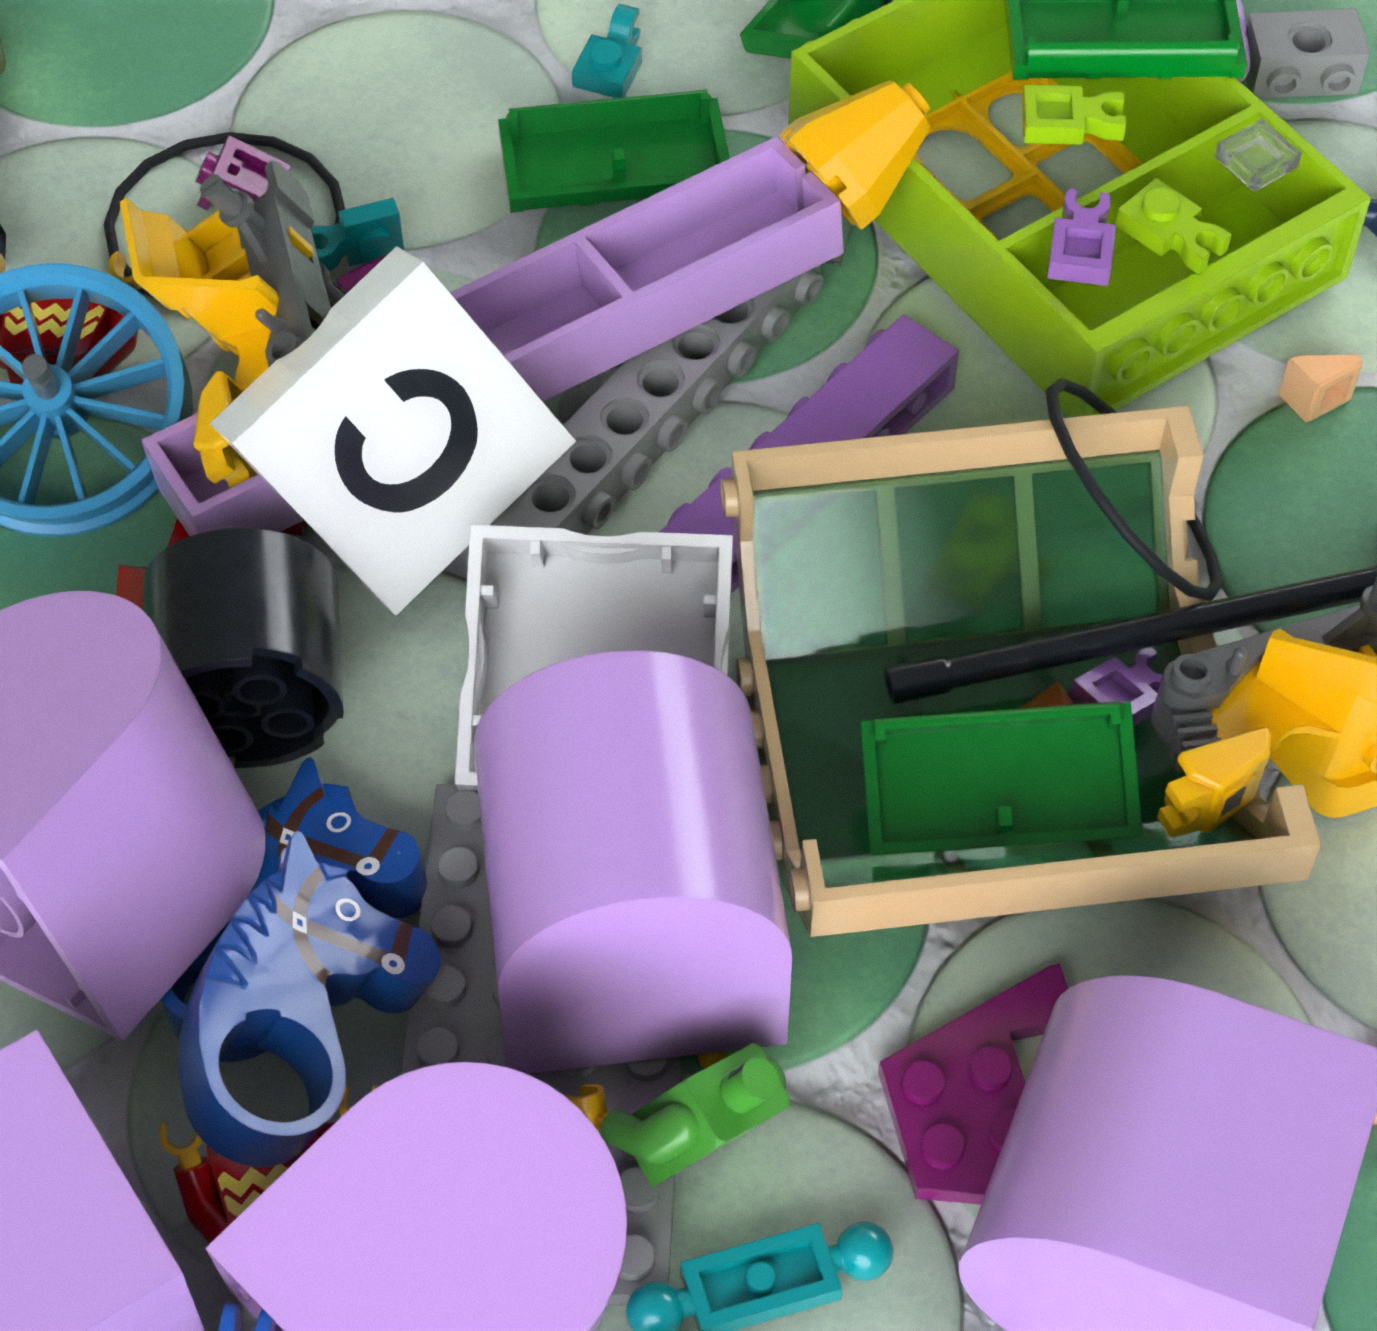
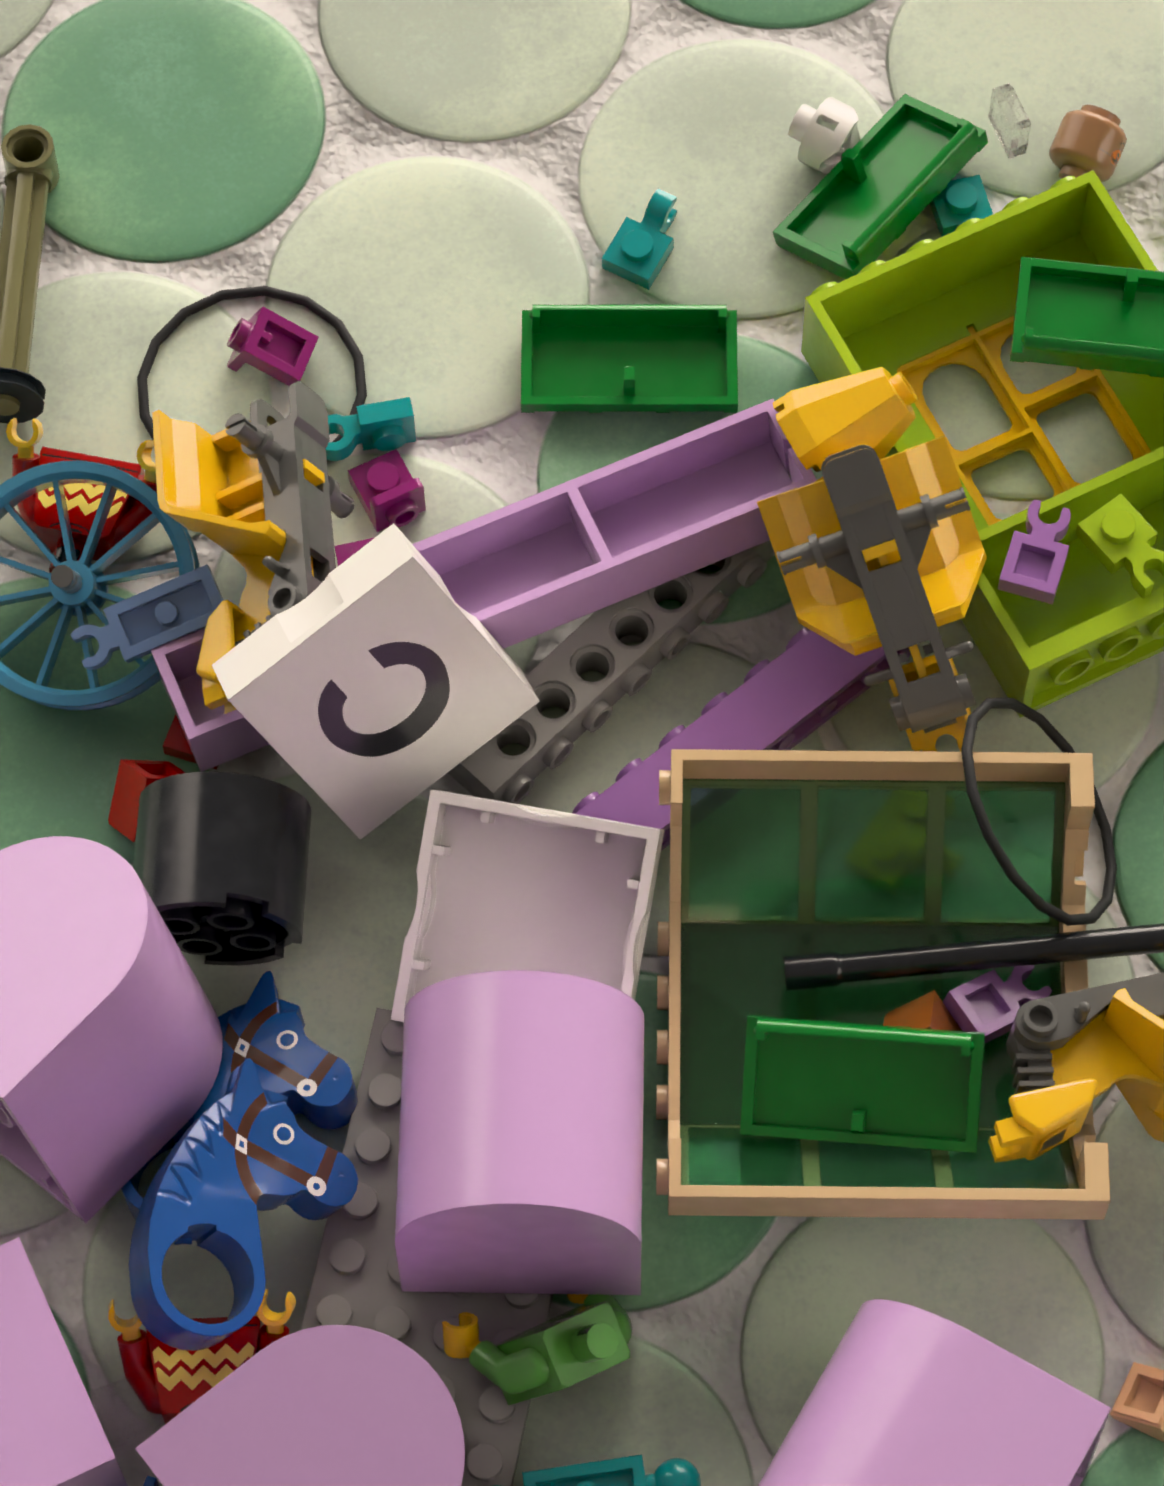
camera: 10 degrees right, 10 degrees up
magenta wing [878,964,1068,1205] -> none
lime plate [1022,84,1127,145] -> none
none -> medium blue plate [70,564,224,670]
none -> piece [757,436,987,752]

